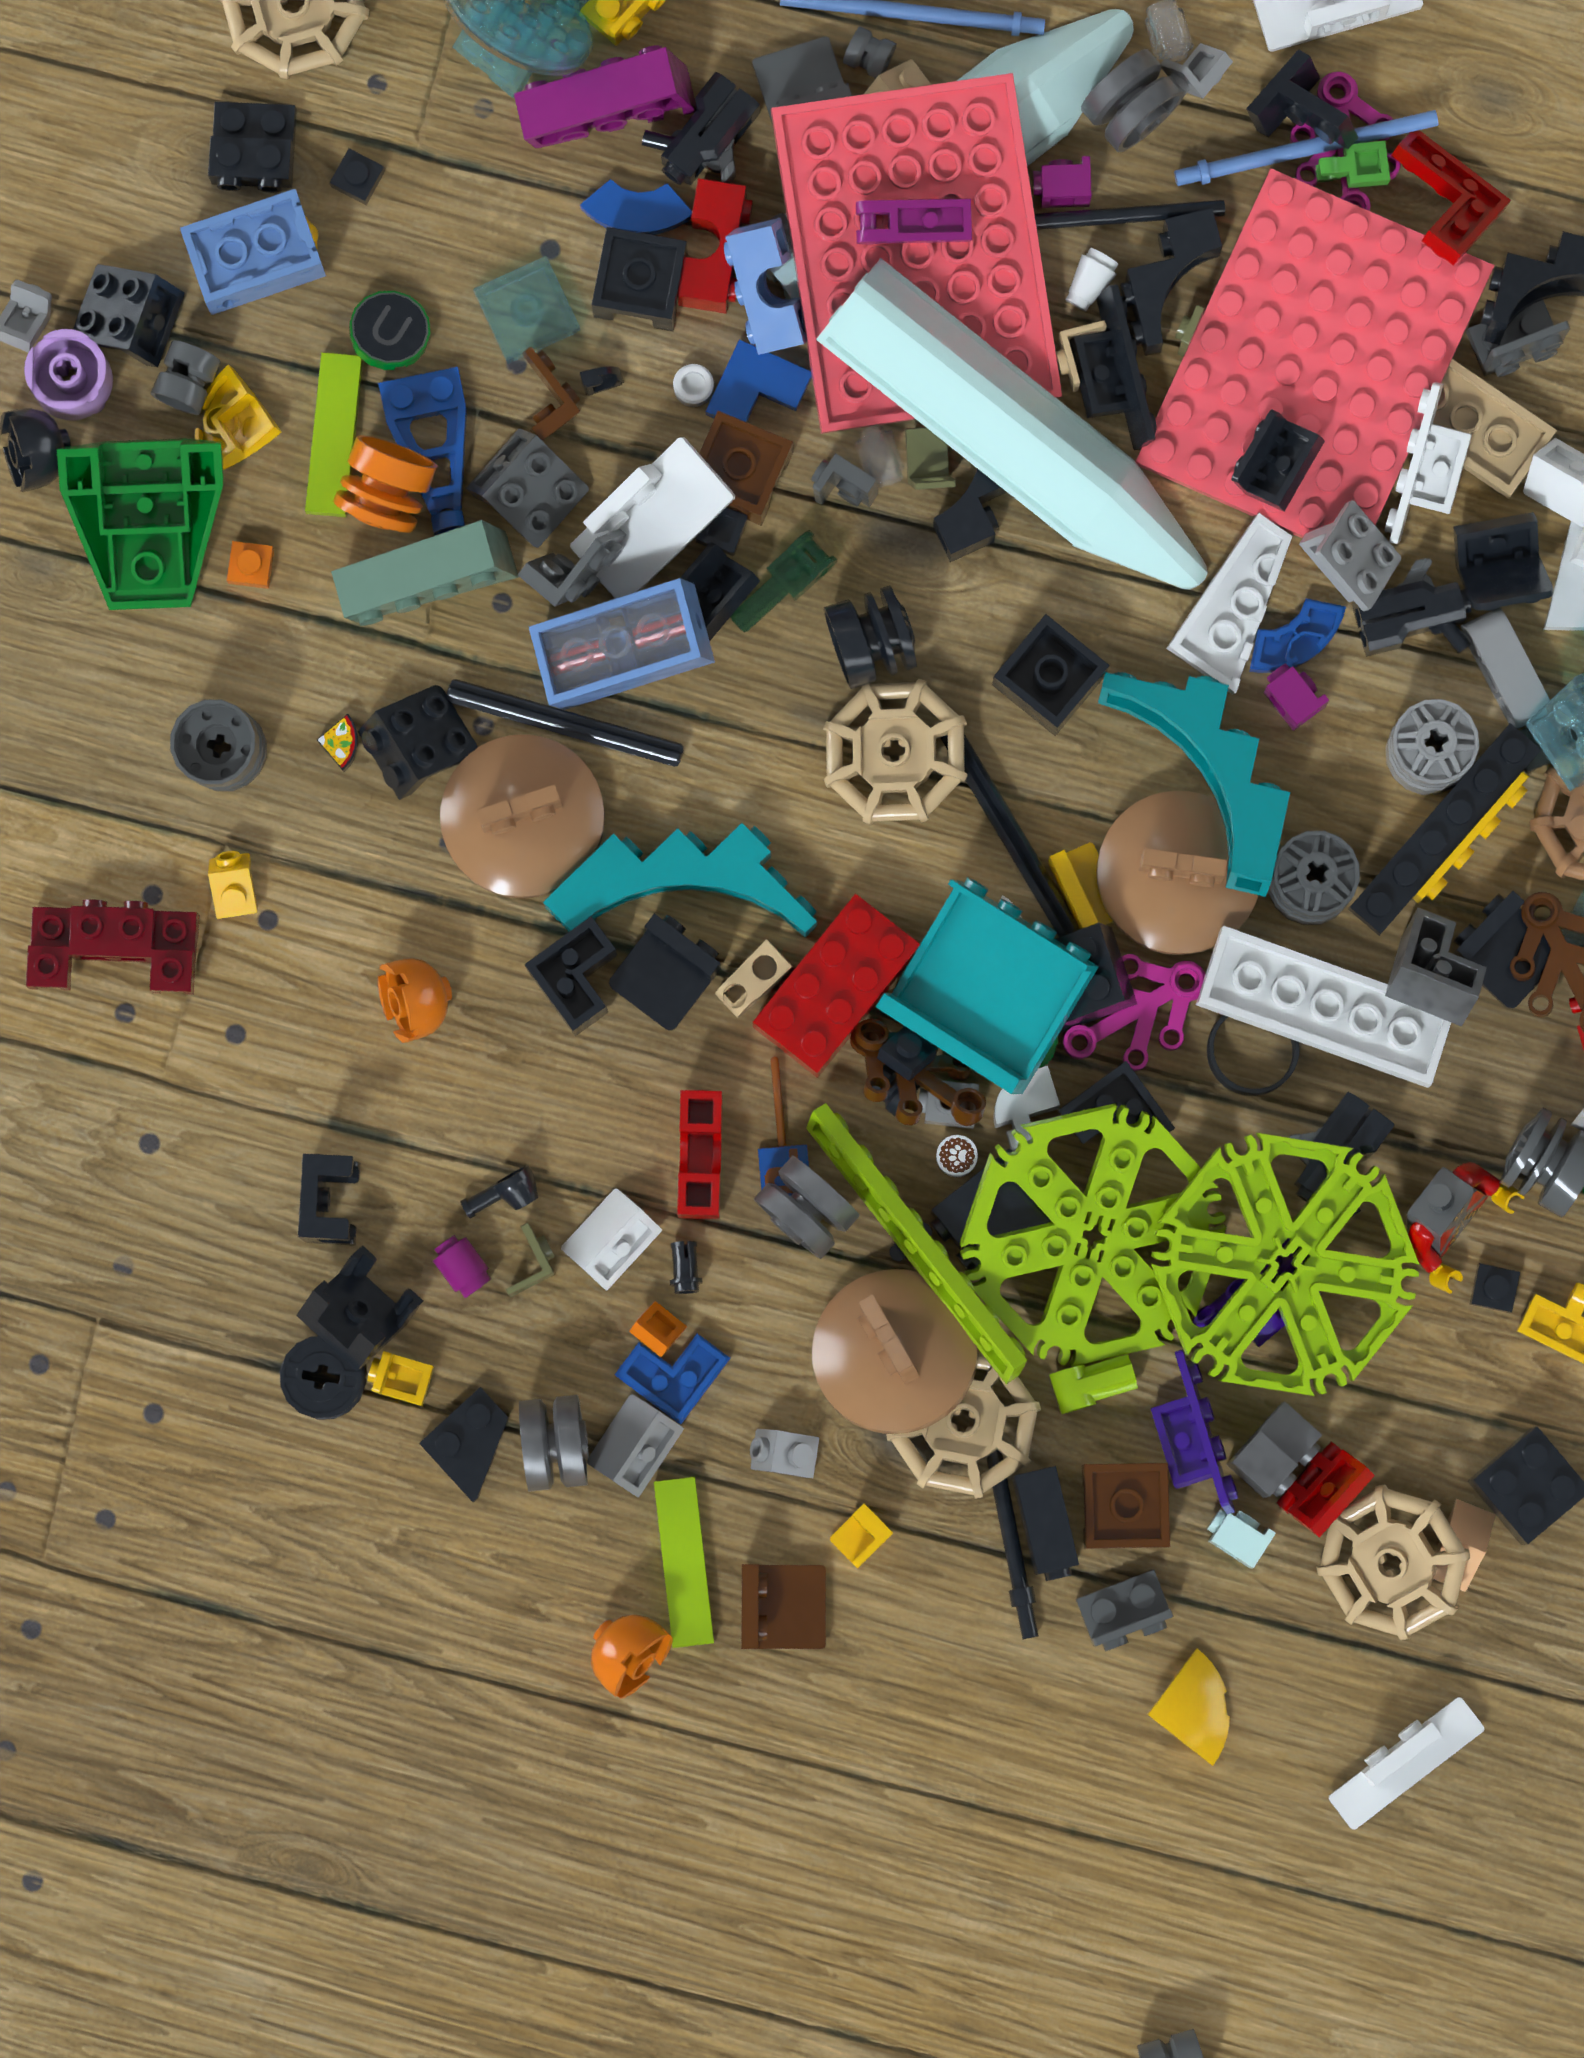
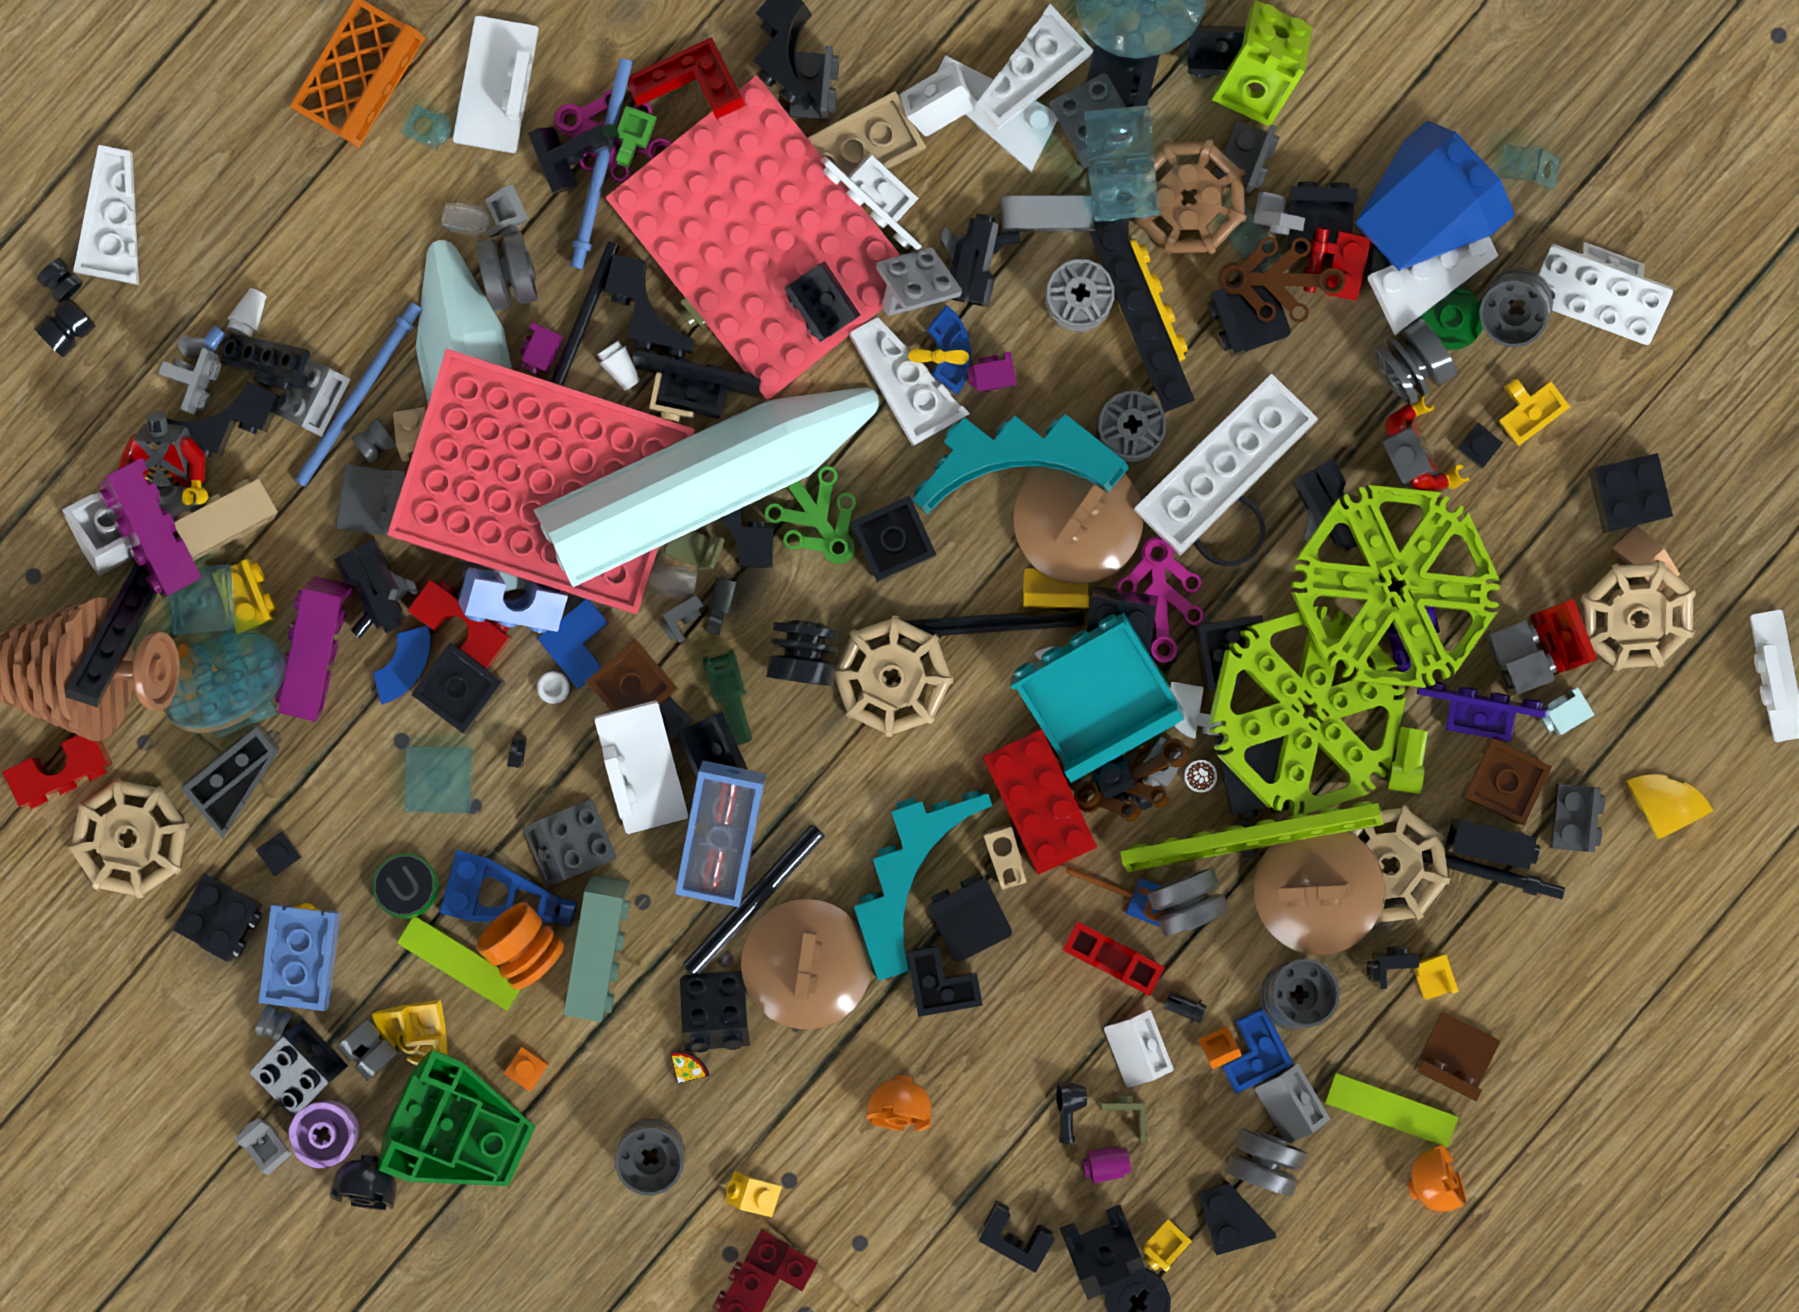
camera: 60 degrees left, 5 degrees up
dark grey bracket [518,529,627,606] -> none
reddish brown bracket [522,346,581,441] -> none
light grey bracket [750,1429,819,1479] -> none
magenta plate [856,199,972,245] -> none
flat silver brick [1385,908,1487,1027] -> none
black bracket [1453,512,1553,611] -> none
none -> dark grey wedge [181,723,279,839]
none -> dark grey wheel [255,1005,292,1043]
none -> pearl dark grey bar [706,577,737,635]
none -> bright green plant [765,466,857,564]
none -> yellow piece [908,349,969,365]
none -> dark grey wheel [1259,959,1340,1030]
none -> black bracket [1367,946,1419,989]

